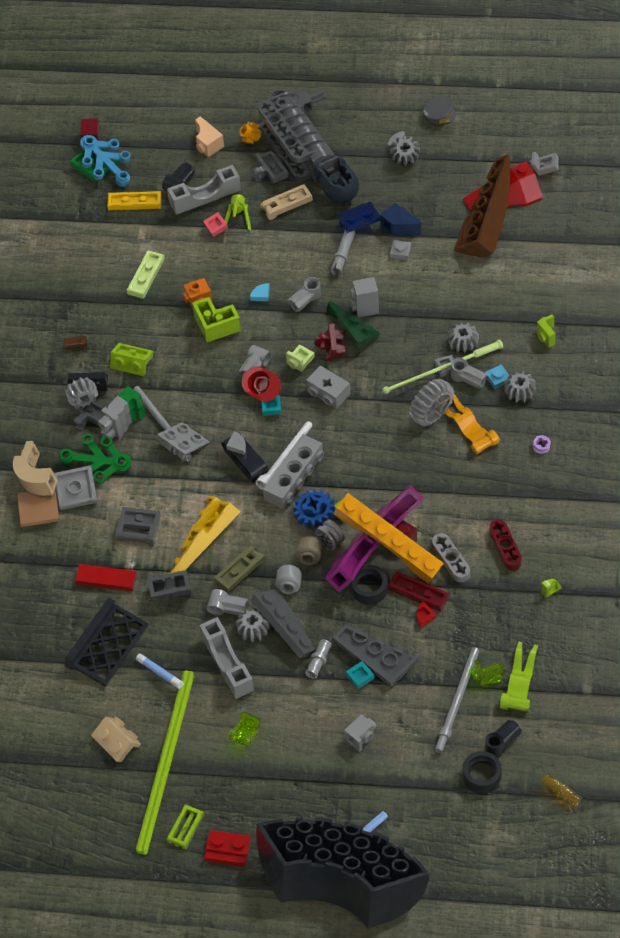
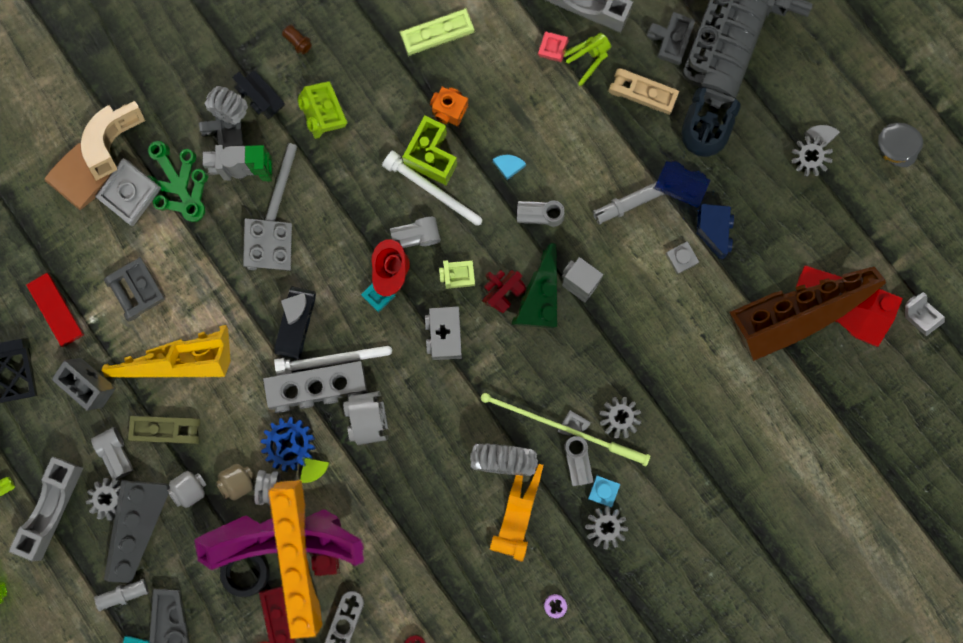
camera: 45 degrees right, 25 degrees up
lime bracket [536,314,556,348] -> none
none -> light grey brick [344,391,388,445]
none -> white piece [382,150,482,225]

